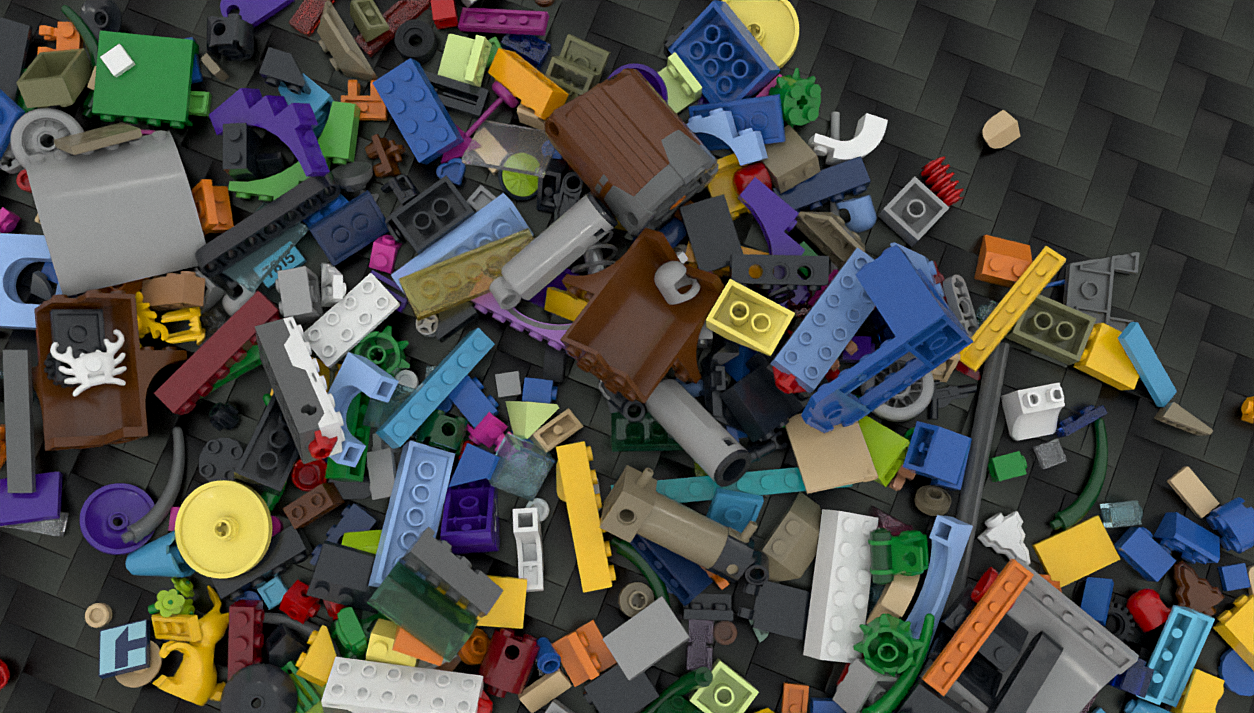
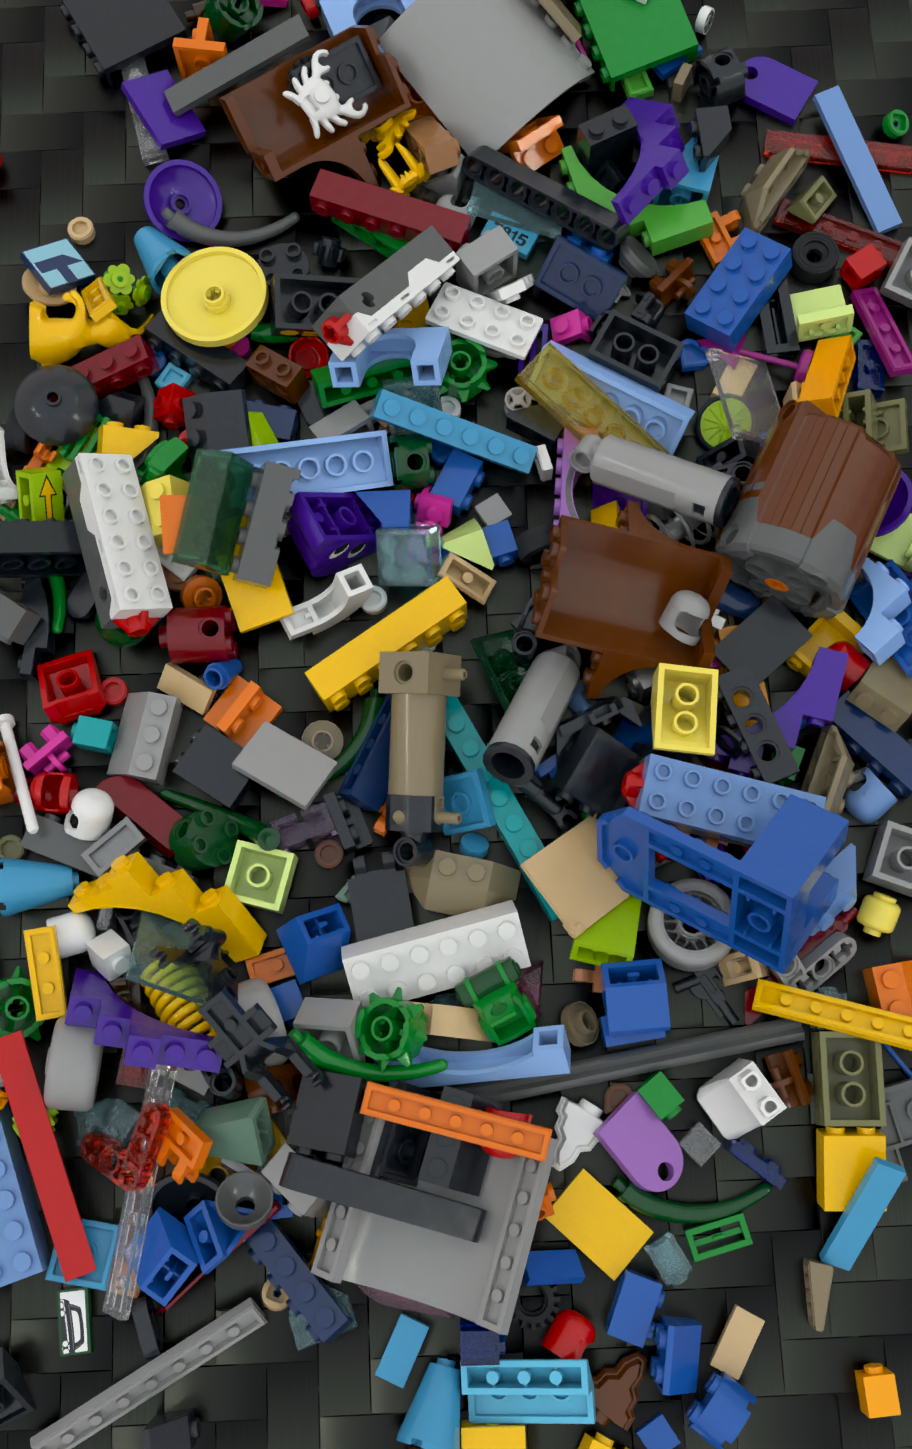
camera: 65 degrees right, 5 degrees down
none -> blue slope [276,903,351,985]
none -> dark azure tile [459,833,489,859]
none -> white tile [534,444,553,481]
none -> medium lavender tile [593,1091,683,1192]
none -> reddish brown tile [603,1083,633,1114]
none -> green tile [683,1212,753,1262]
none -> white tile [695,5,715,35]
none -> reddish brown hips [764,1049,814,1110]
none -> light yellow head [857,891,901,937]

